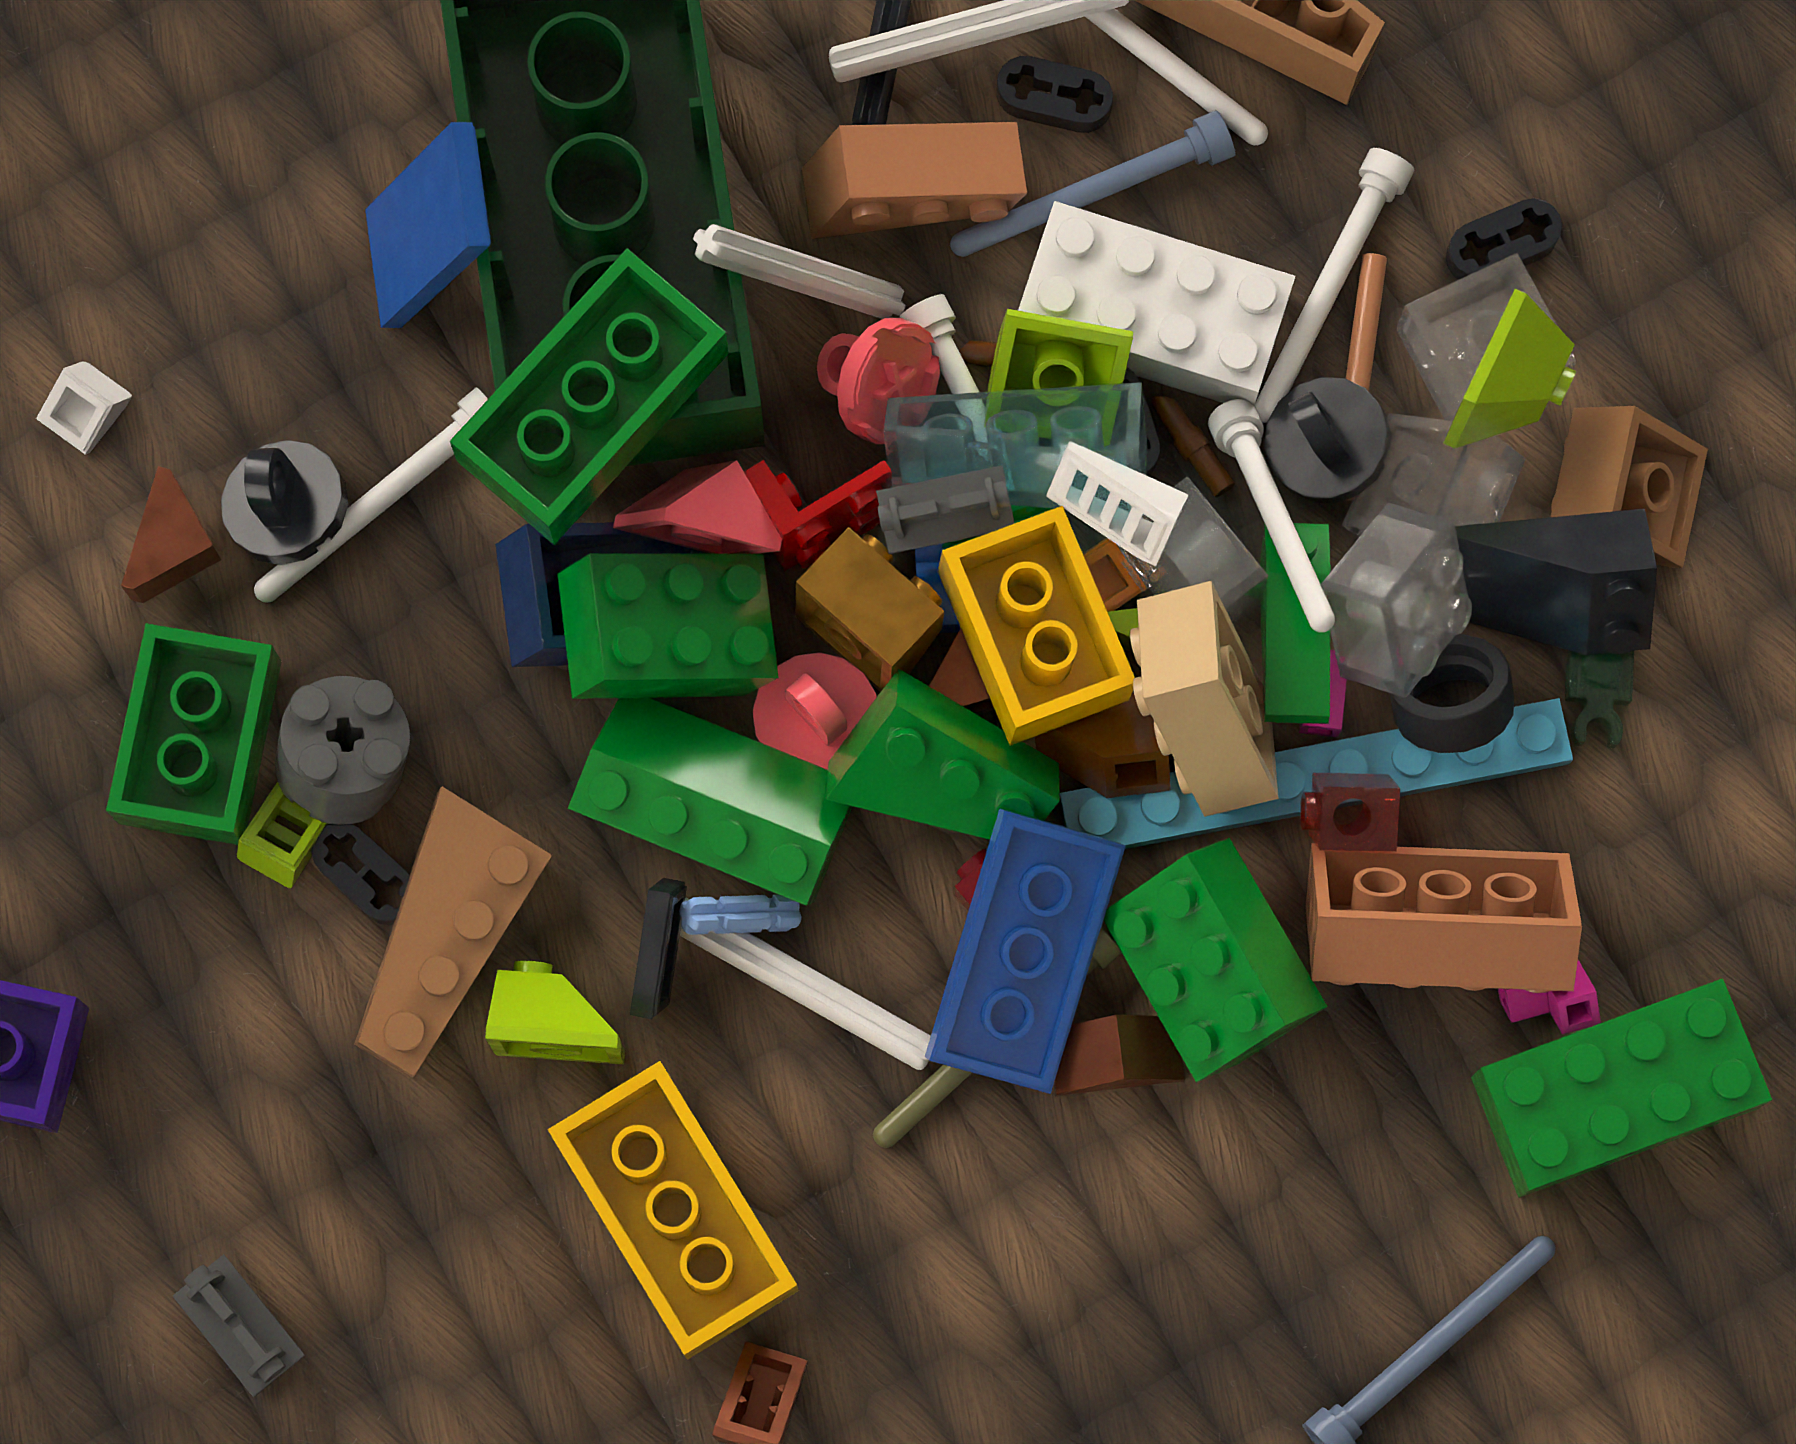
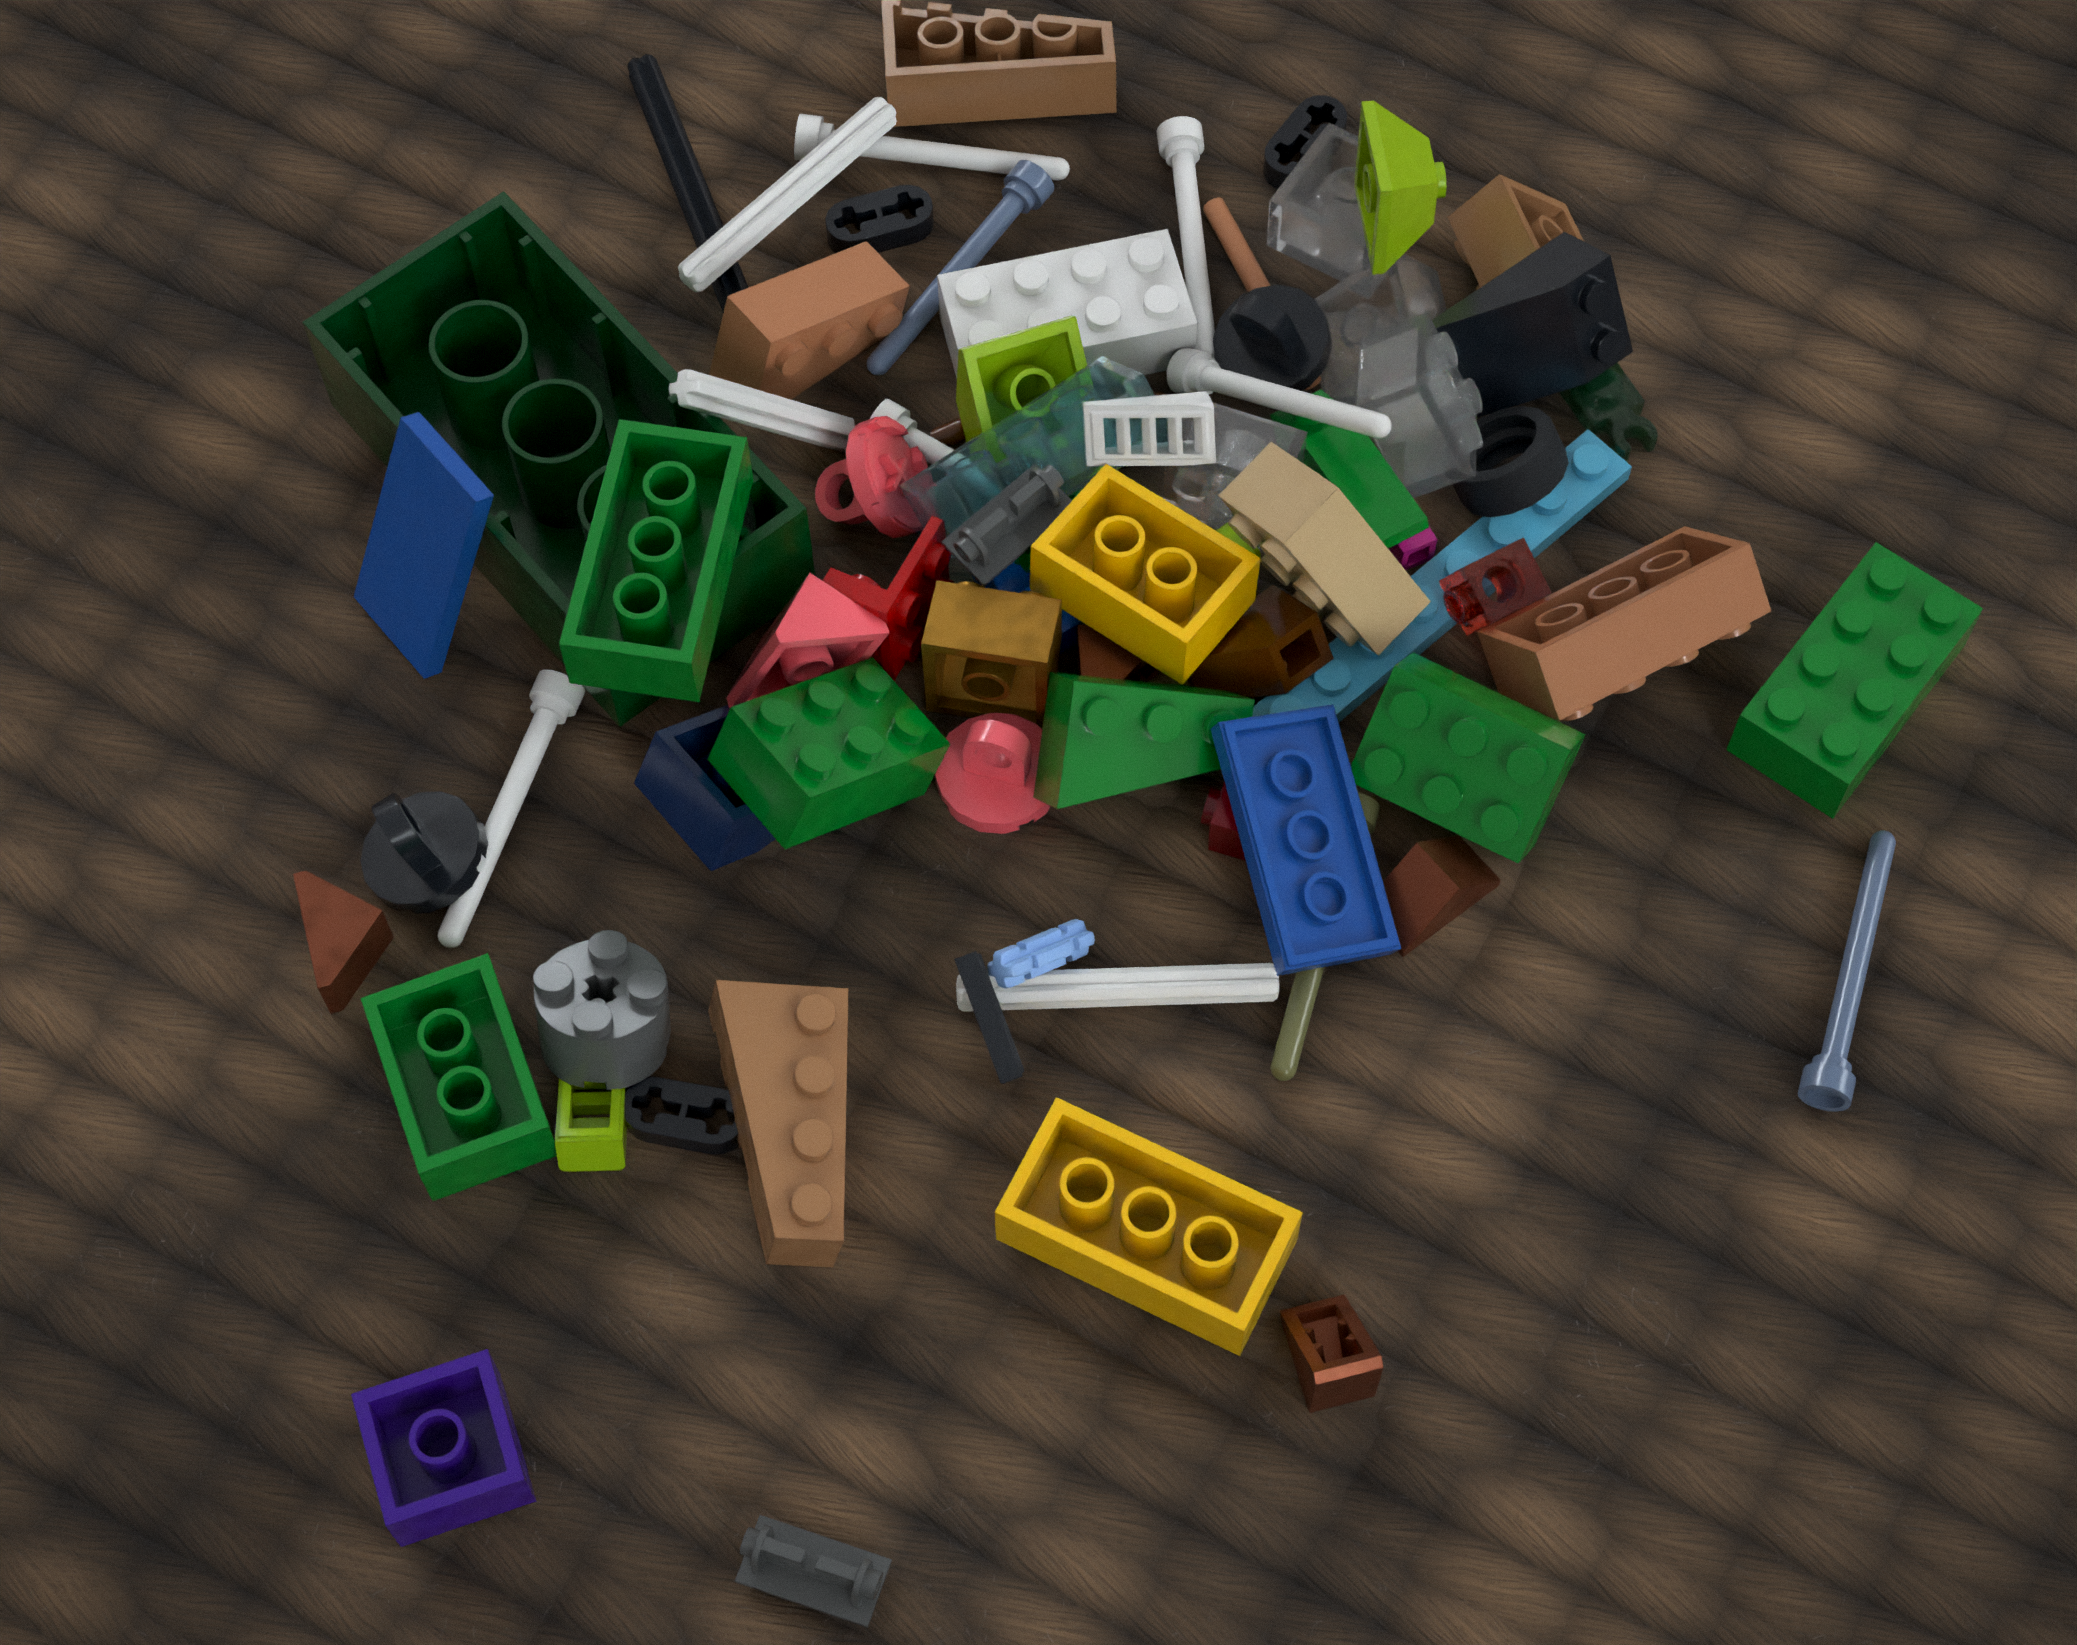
camera: 30 degrees left, 15 degrees down
white slope [36,361,132,455] -> none
lime slope [485,961,625,1064] -> none
green slope [568,698,853,906] -> none
dark pink piece [1498,960,1601,1034] -> none

